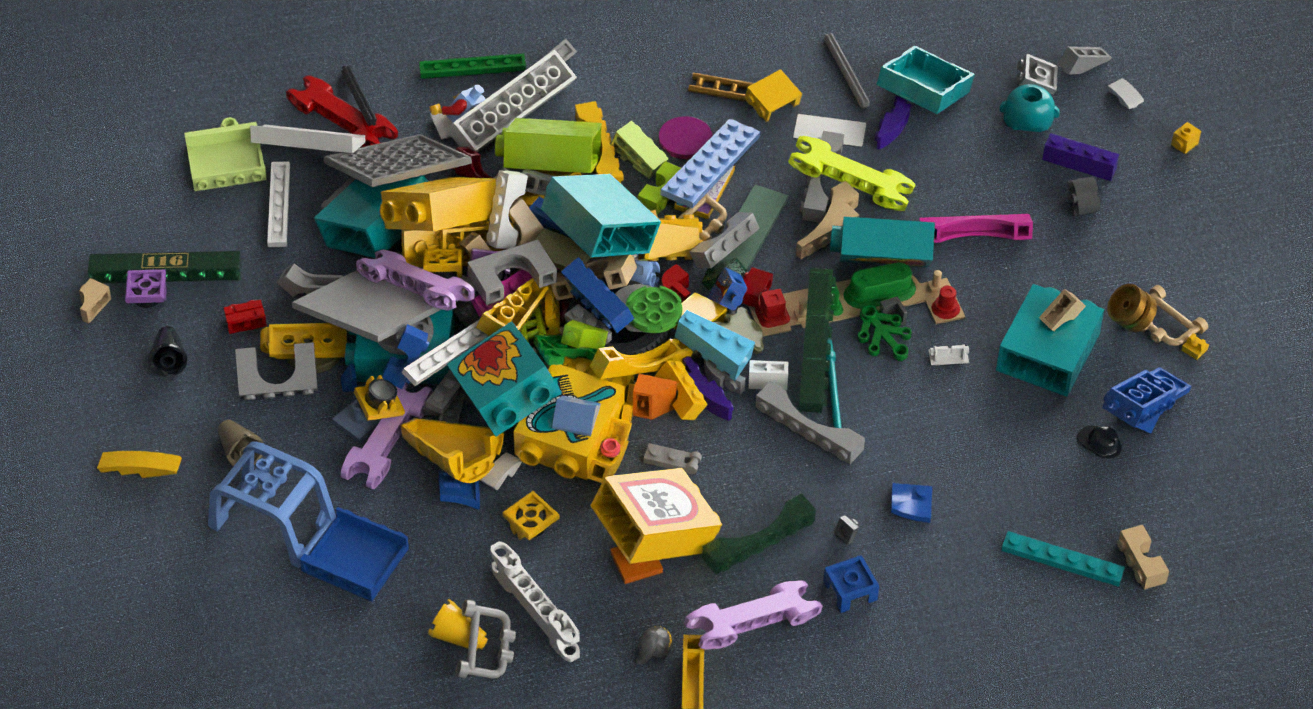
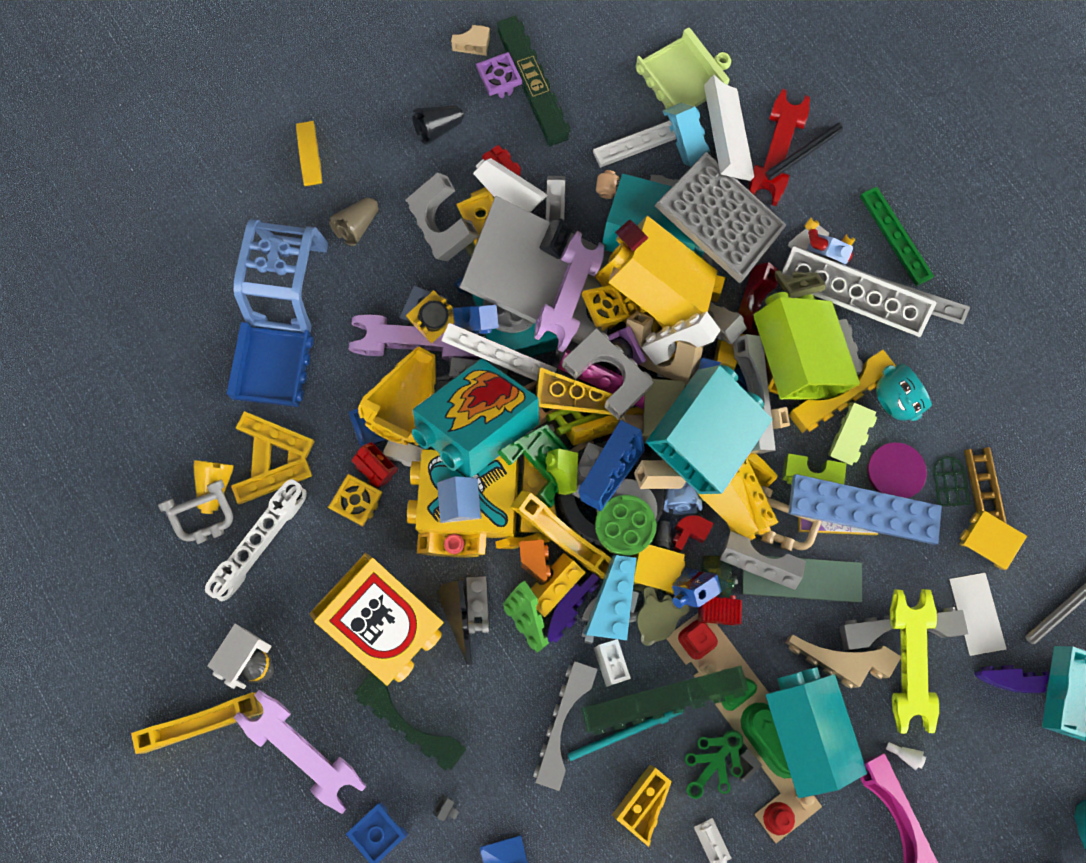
camera: 70 degrees right, 25 degrees up
none -> white panel [208,624,271,689]
none -> yellow plate [231,411,315,505]
none -> red brick [351,442,398,488]
none -> black wedge [437,580,472,666]
none -> white slope [473,158,547,212]
none -> bright green plate [503,581,549,653]
none -> black slope [539,218,572,259]
none -> light nougat head [596,170,620,199]
none -> yellow wedge [612,765,672,847]
none -> dark red slope [615,219,648,252]
none -> medium azure wedge [663,102,710,167]
none -> olive wing [775,271,826,298]
none -> teal piece [876,363,932,421]
none -> white cone [886,742,926,770]
none -> clear green window [933,456,970,506]

